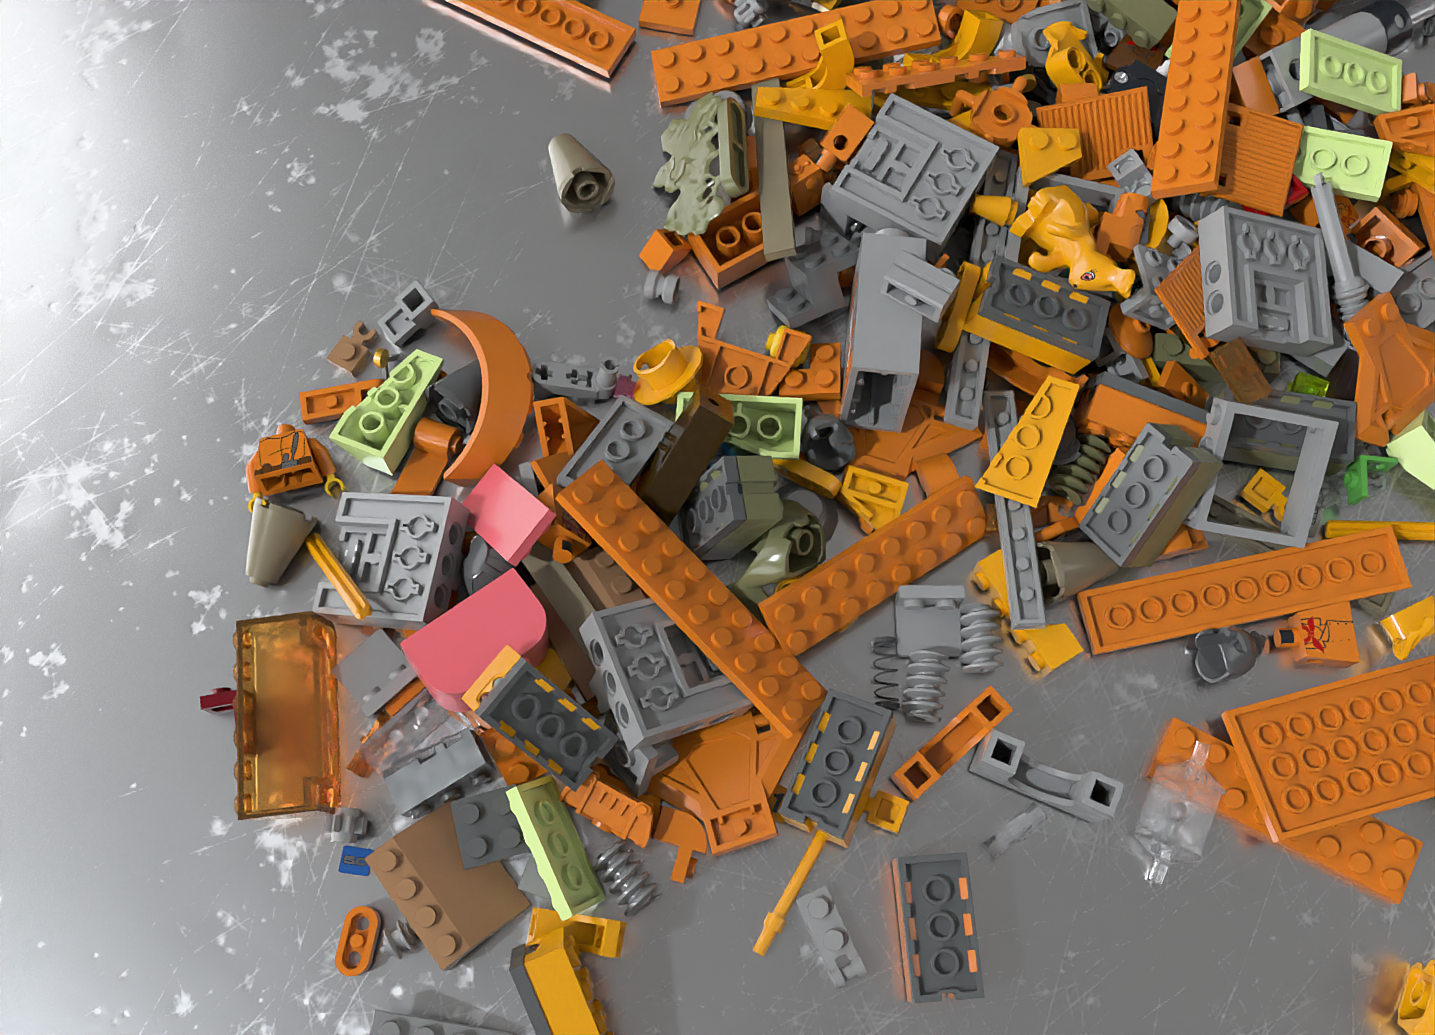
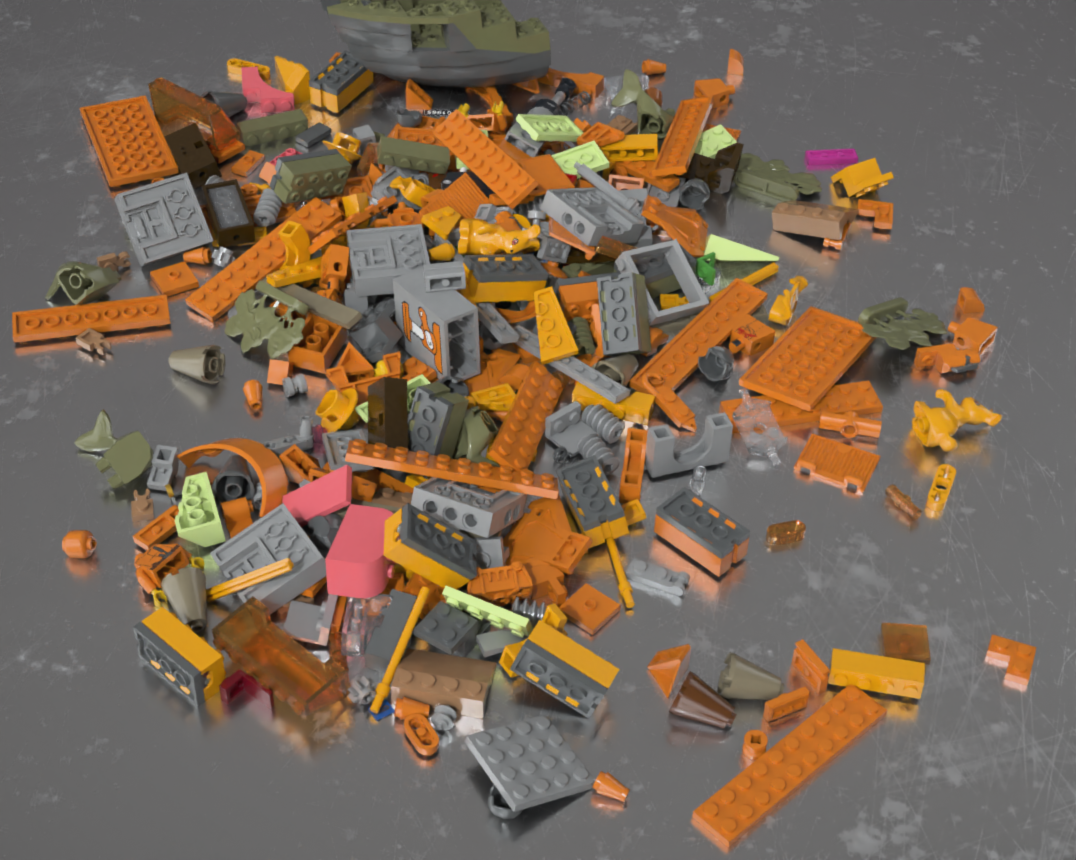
camera: 45 degrees left, 30 degrees down
none -> orange head [62,530,97,558]
none -> olive hips [74,409,154,489]
none -> medium nougat plate [76,328,112,355]
none -> piece [133,606,226,707]
none -> orange cone [243,380,263,410]
none -> orange slope [335,342,374,390]
none -> light orange bar [369,587,430,713]
none -> orange cone [394,696,430,720]
none -> orange plate [559,583,621,635]
none -> orange plate [641,372,697,432]
none -> clear orange beam [766,520,806,545]
none -> orange window [794,433,881,493]
none -> orange piece [819,411,882,438]

